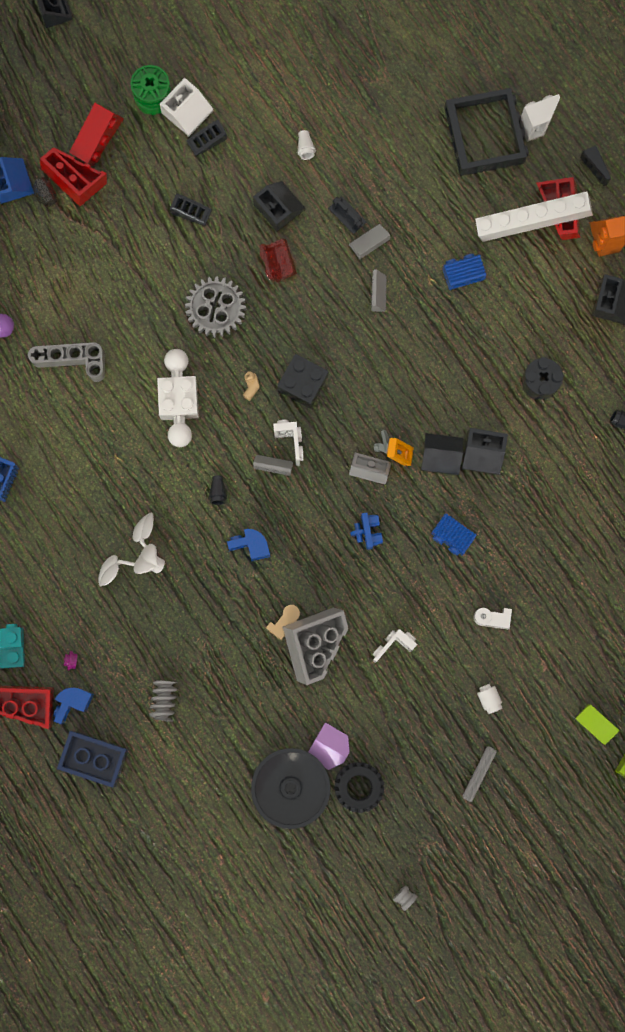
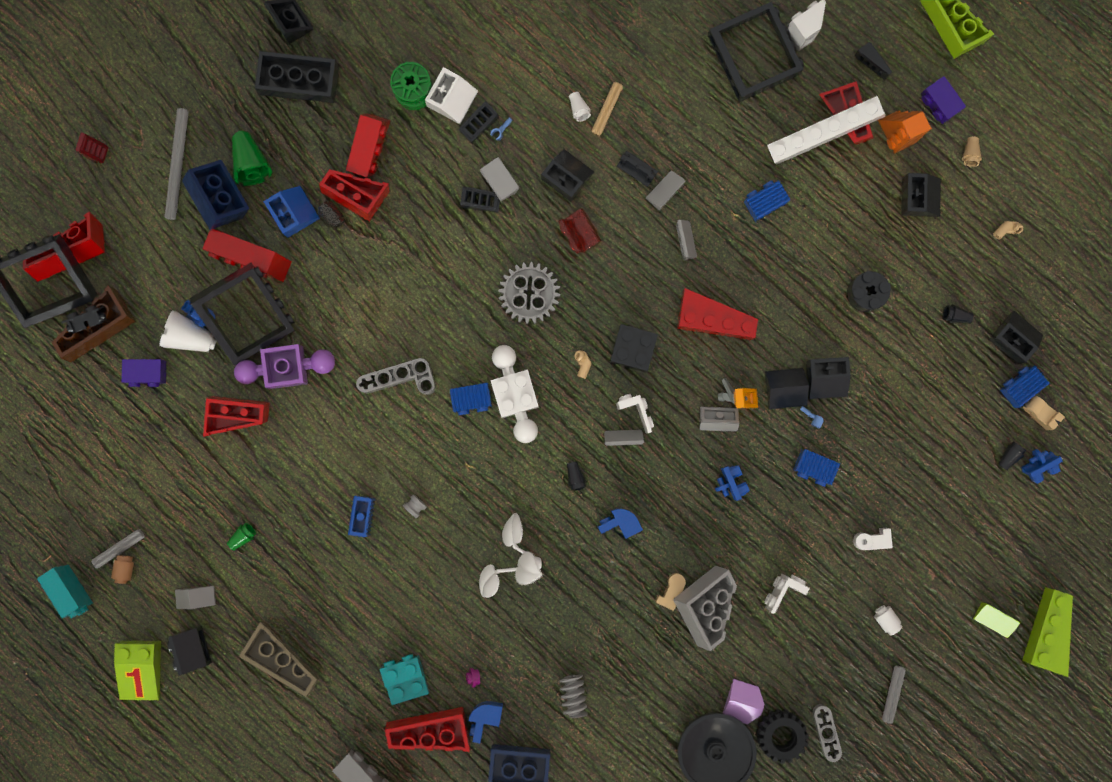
camera: 10 degrees left, 5 degrees up
none -> black brick [255,51,339,103]
none -> light grey wheel [403,494,427,518]
none -> blue brick [450,383,492,416]
none -> light grey slope [480,157,519,201]
none -> medium blue hand [490,118,512,141]
none -> tan axle [592,82,623,136]
none -> red wedge [677,288,758,340]
none -> medium blue hand [800,406,824,428]
none -> light grey beam [812,704,842,762]

